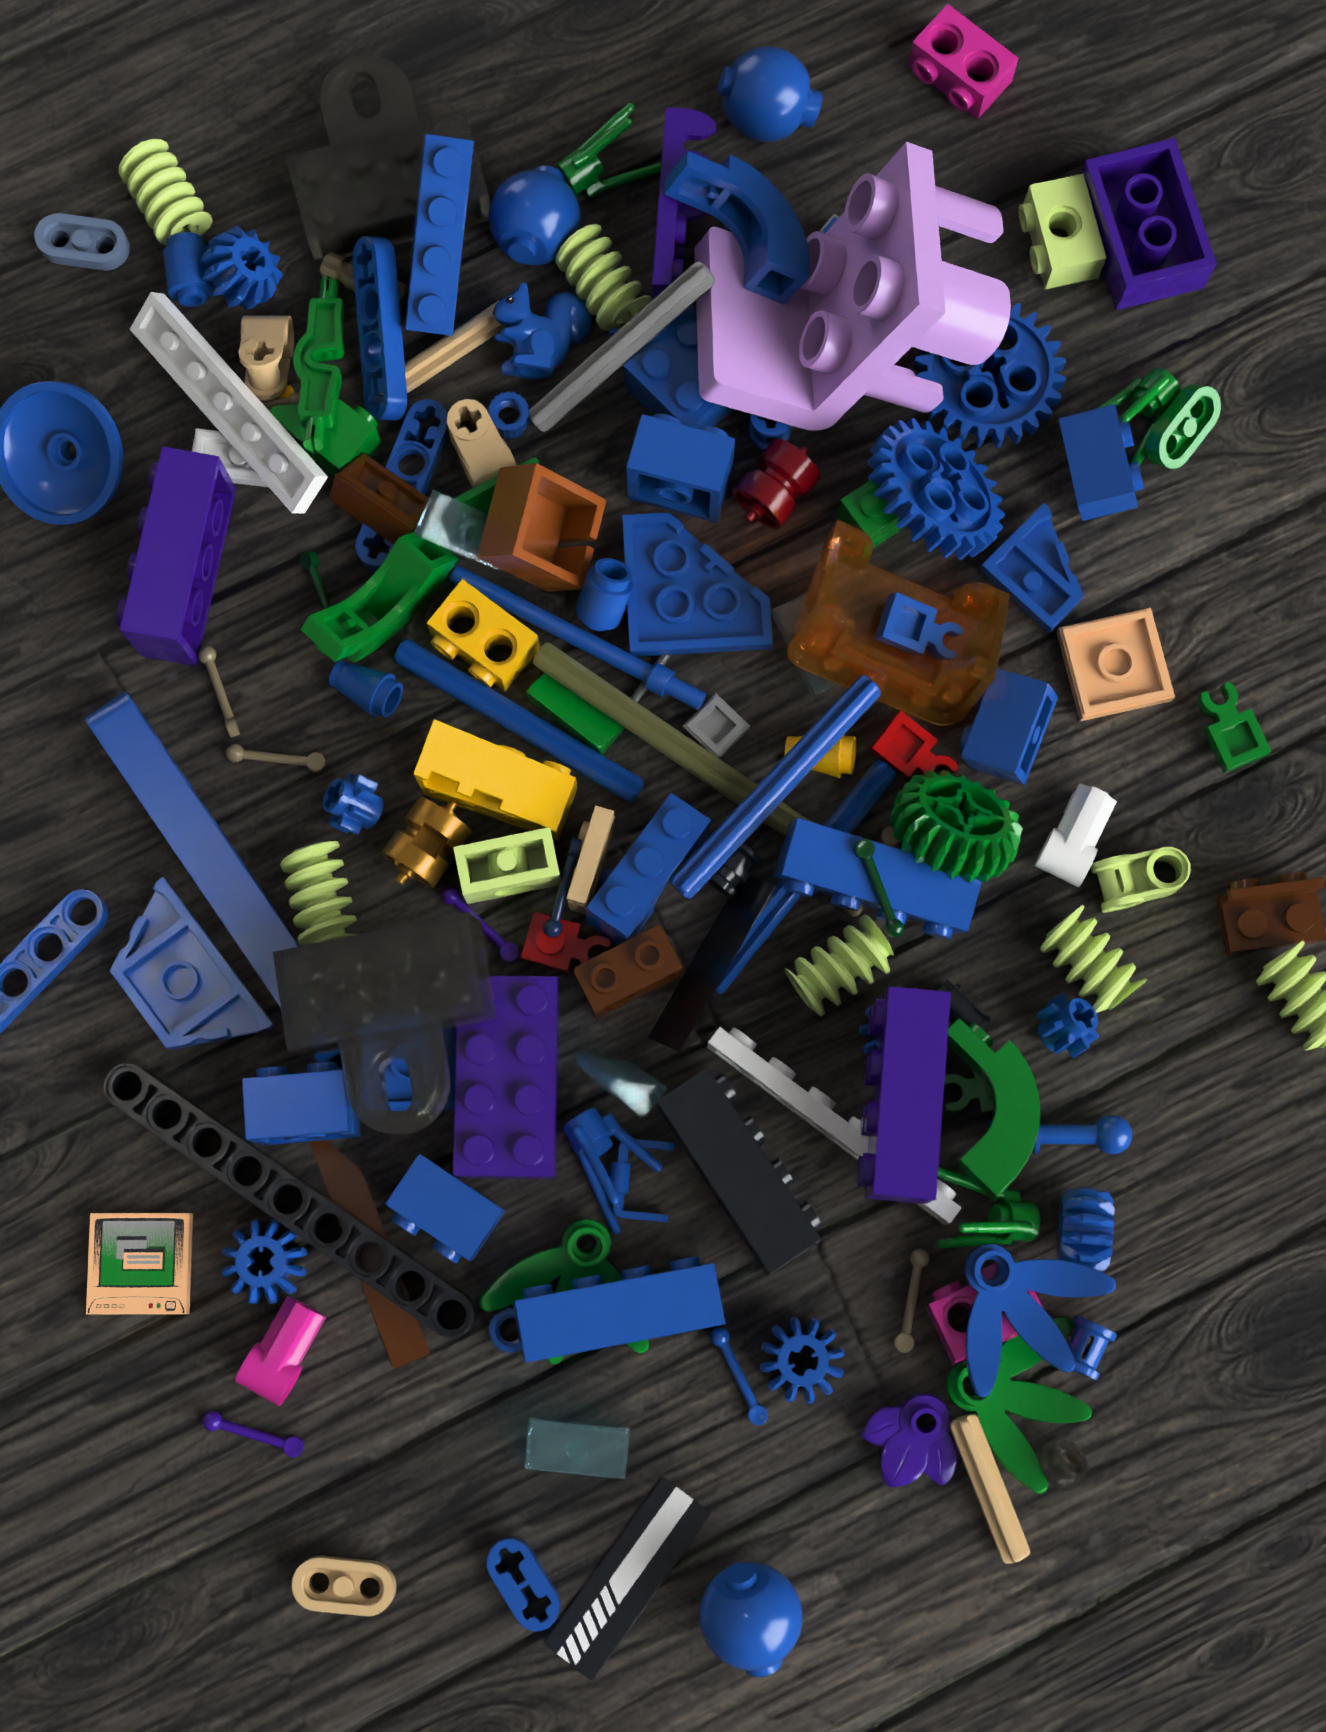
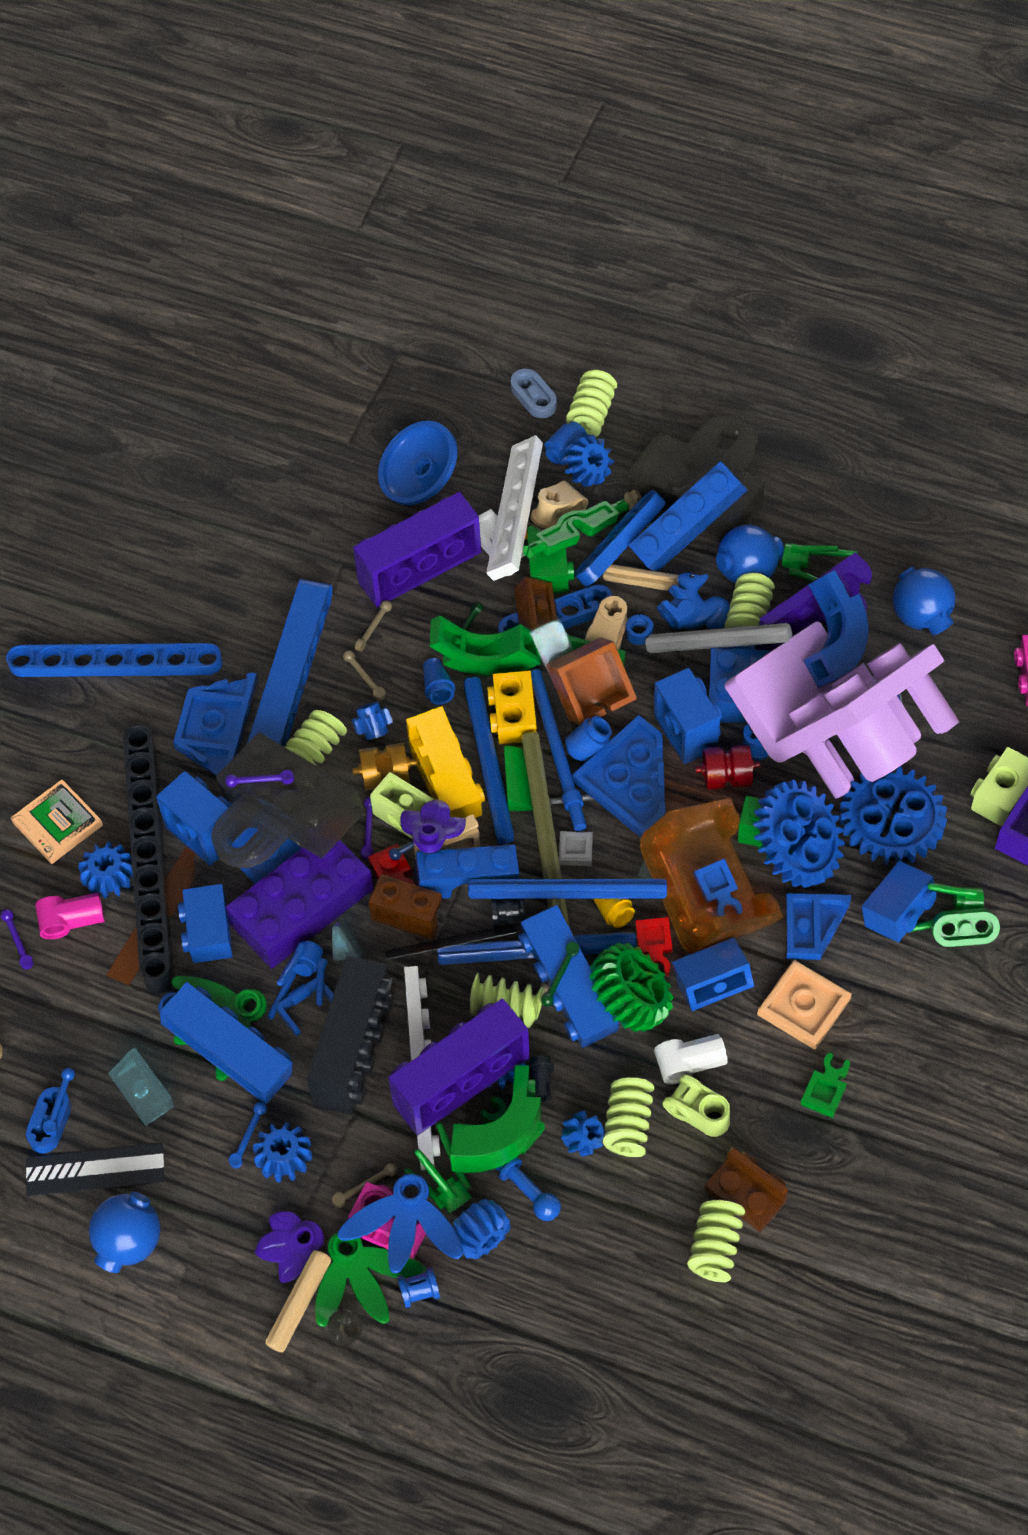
camera: 50 degrees right, 20 degrees down
none -> blue hinge [42,1068,75,1135]
none -> dark purple hinge [225,770,294,787]
none -> dark purple plate [400,799,466,853]

